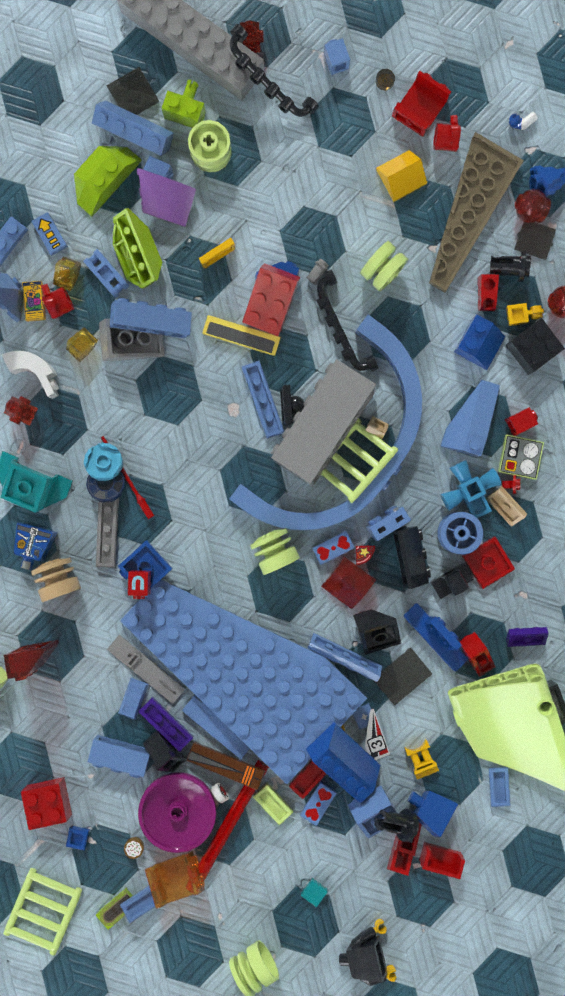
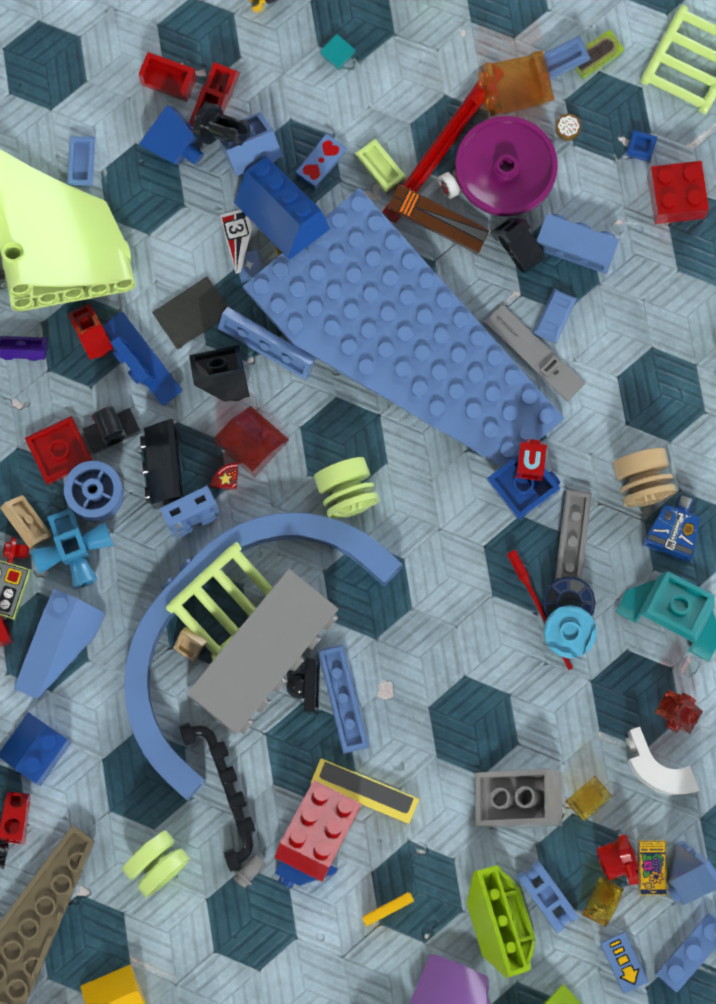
camera: 170 degrees left, 10 degrees down
clear red slope [3,640,59,681] -> none
medium blue brick [110,298,192,339] -> none
dark purple plate [138,696,194,752] -> none
medium blue tile [182,695,250,760] -> none
red tile [289,760,326,799] -> none
medium blue tile [312,531,355,565] -> none
yellow piece [404,739,439,780] -> none

